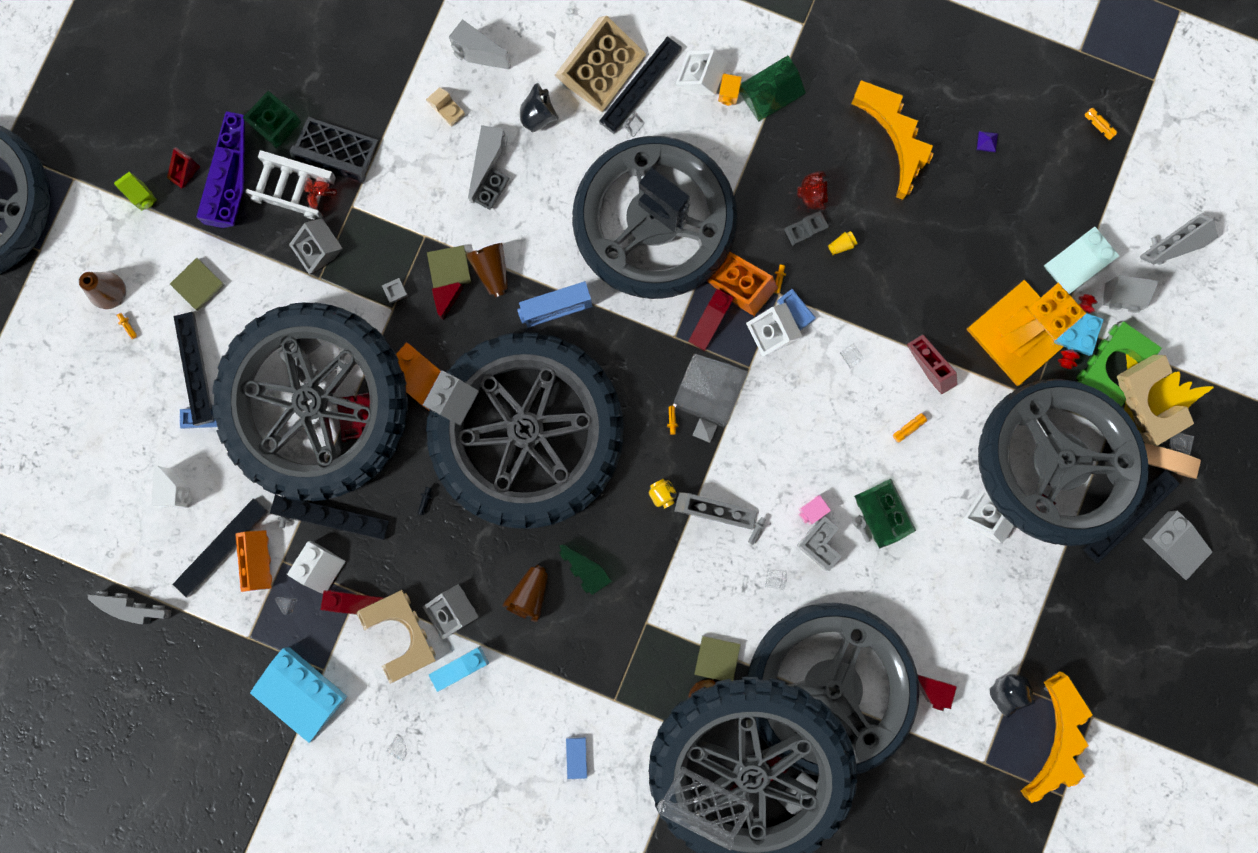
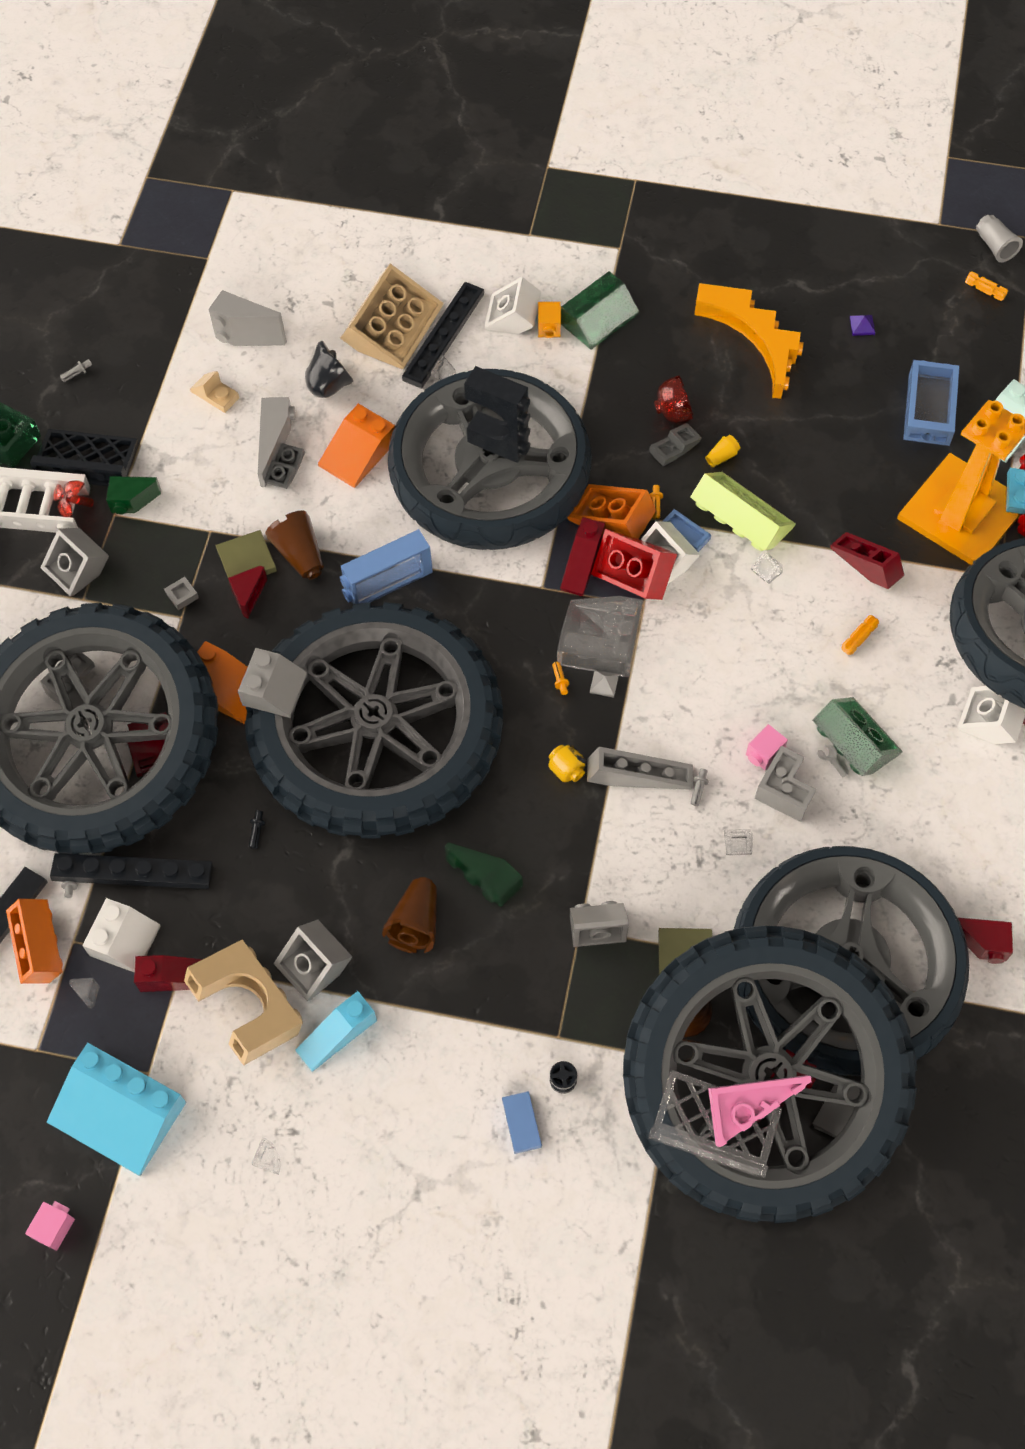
camera: 10 degrees left, 20 degrees down
none -> bright pink brick [25,1201,75,1251]
none -> light grey piece [60,359,92,382]
none -> dark green slope [106,476,161,515]
none -> orange slope [318,403,395,488]
none -> black wheel [550,1061,577,1094]
none -> light grey slope [570,901,629,947]
none -> red slope [591,529,677,600]
none -> yellowish green slope [690,472,796,551]
none -> bright pink wing [708,1075,811,1147]
none -> medium blue window [903,360,959,446]
none -> light grey plant [976,215,1023,263]

